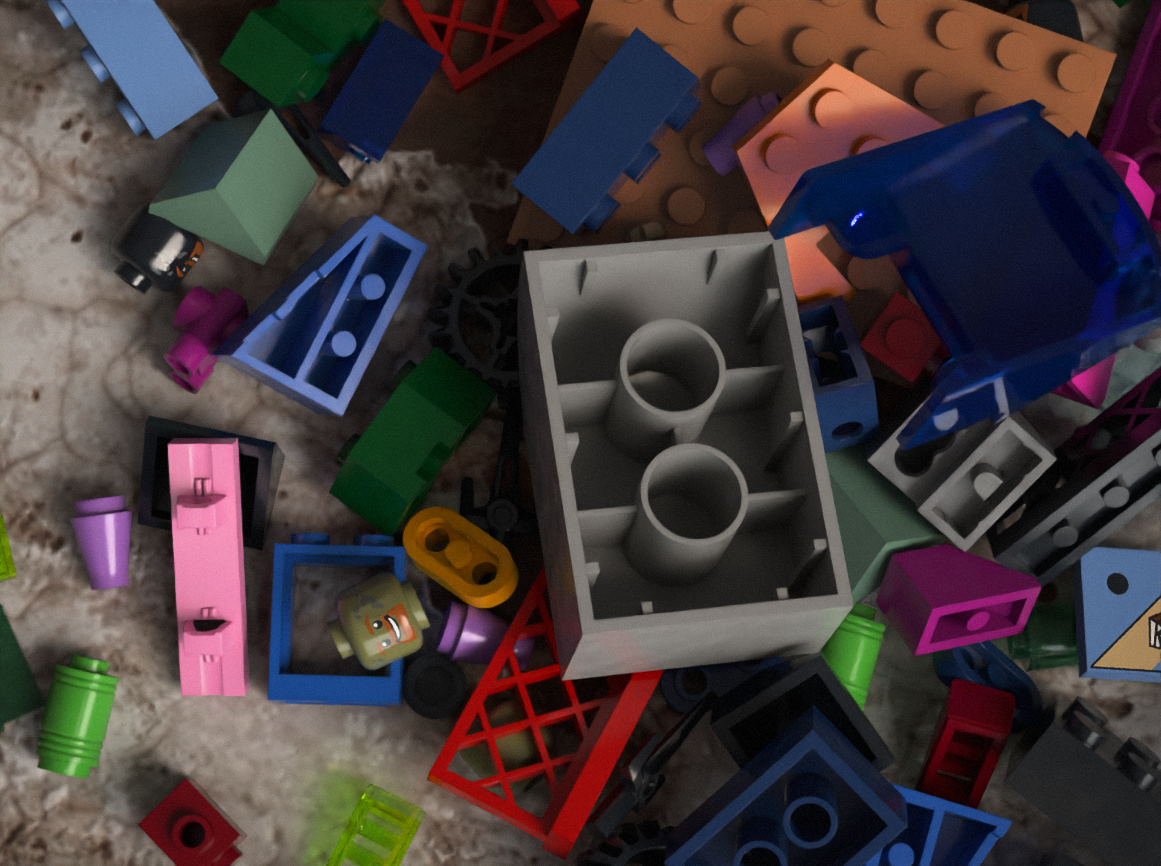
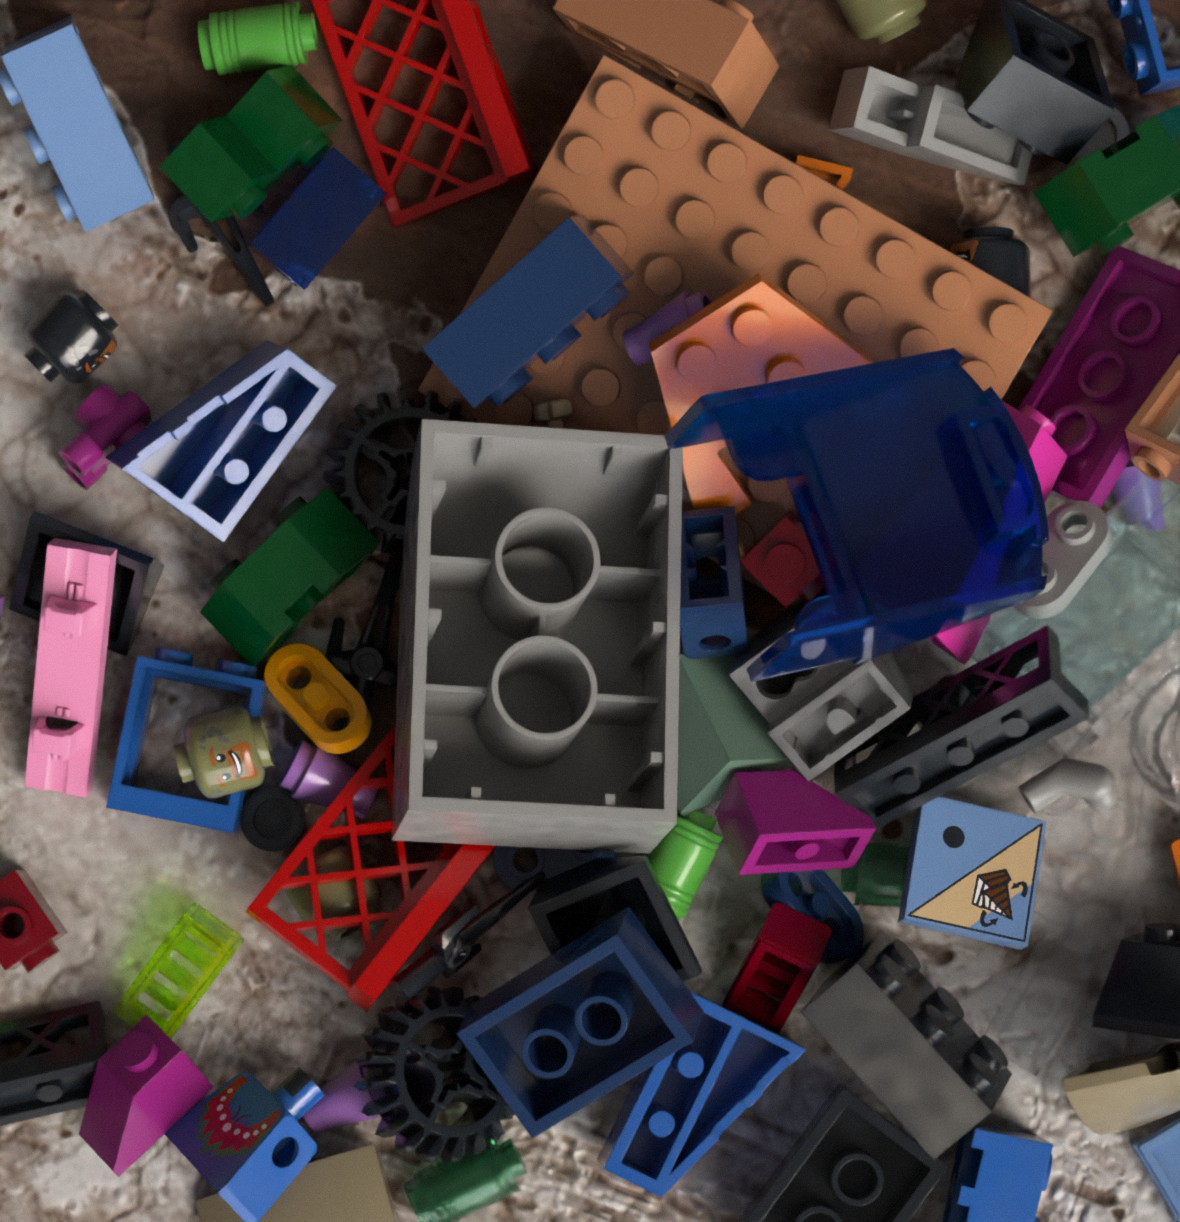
camera: 15 degrees right, 5 degrees up
sand green slope [148,108,319,266] -> none

